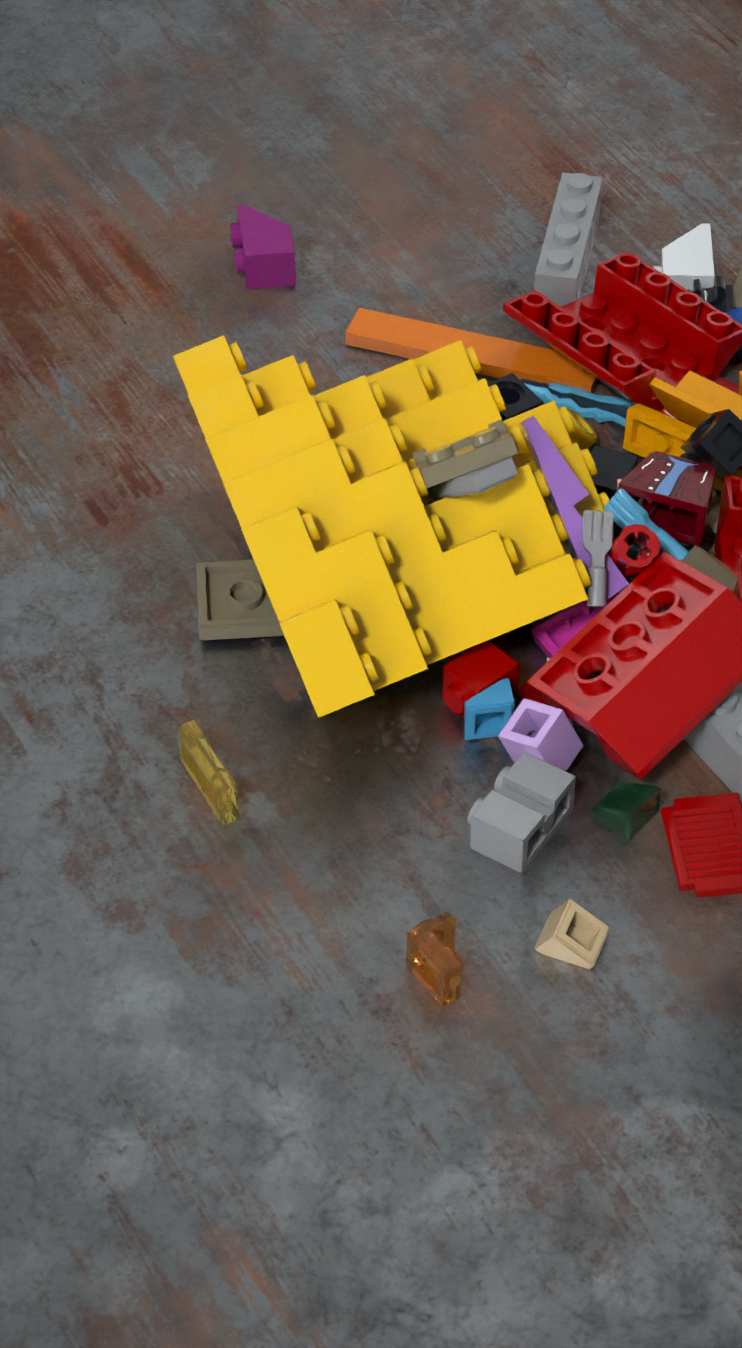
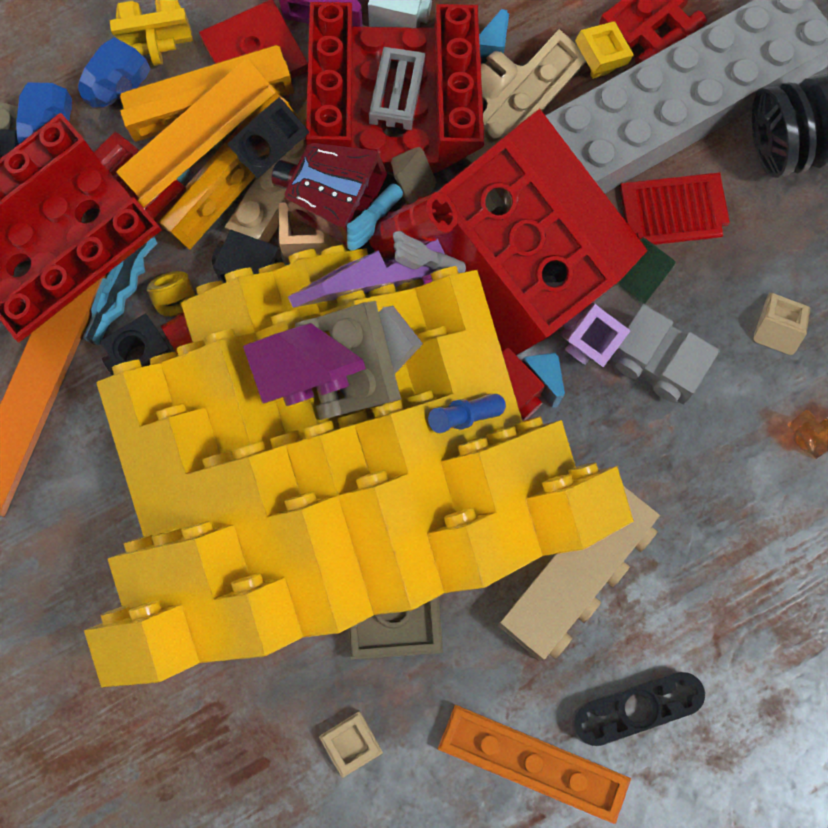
camera: 90 degrees left, 30 degrees up
clear yellow tile [177,720,240,825] -> none
none -> magenta slope [243,323,366,406]
none -> tan tile [319,711,383,778]
none -> blue piece [428,393,506,433]
none -> orange tile [437,704,632,824]
none -> tan brick [497,486,660,661]
none -> black beam [571,672,705,746]

